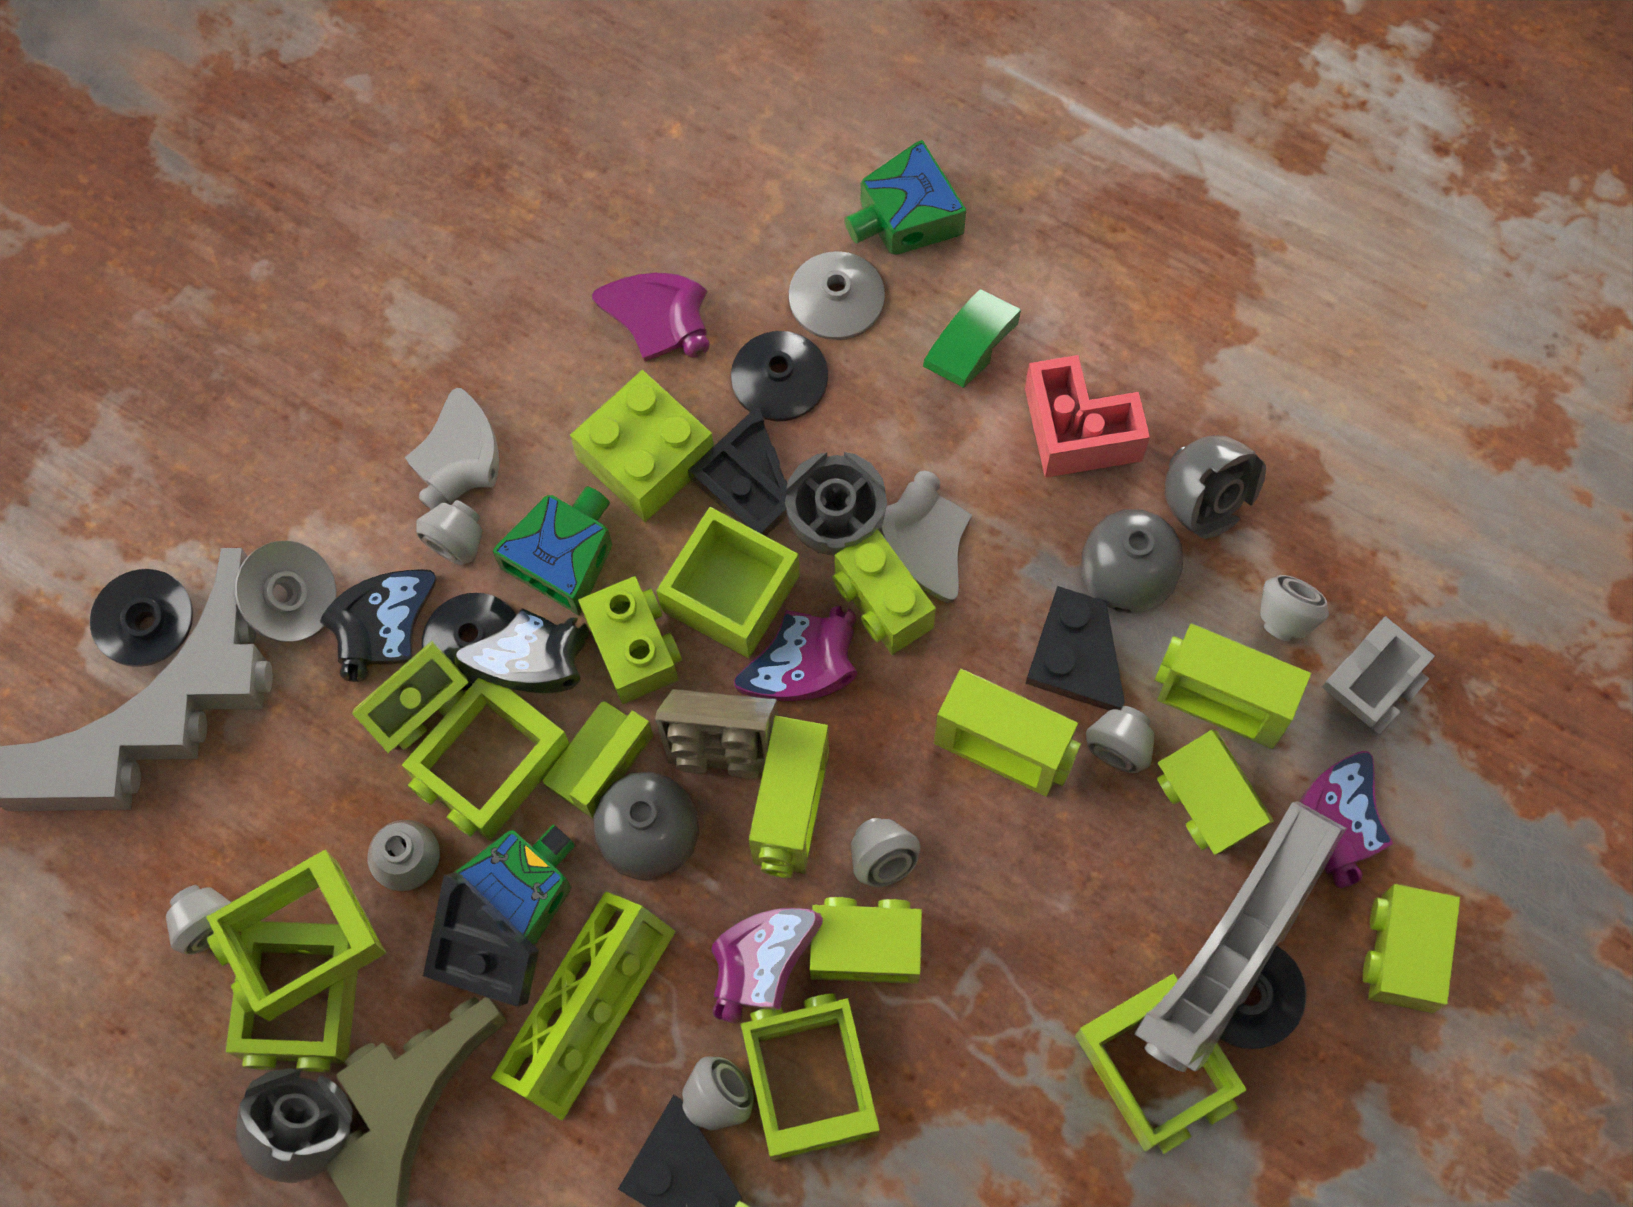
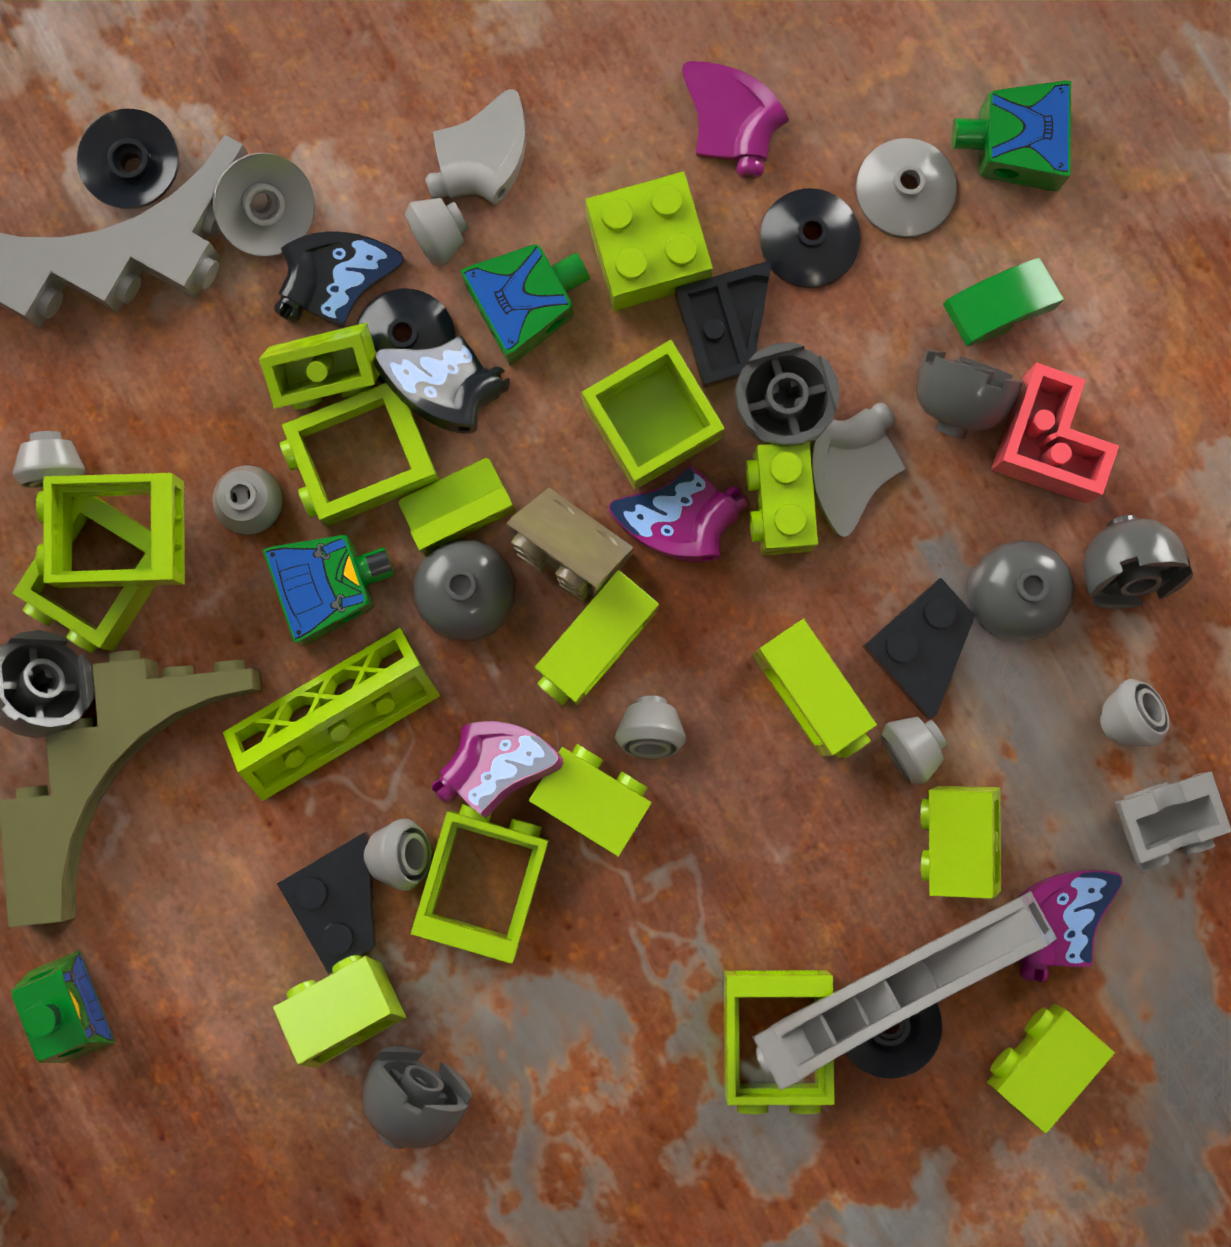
camera: 25 degrees right, 15 degrees up
black wing [423,872,539,1007] -> none
lime brick [578,576,682,704] -> none
lime window [1154,623,1311,749] -> none
none -> dark grey cylinder [916,349,1024,439]

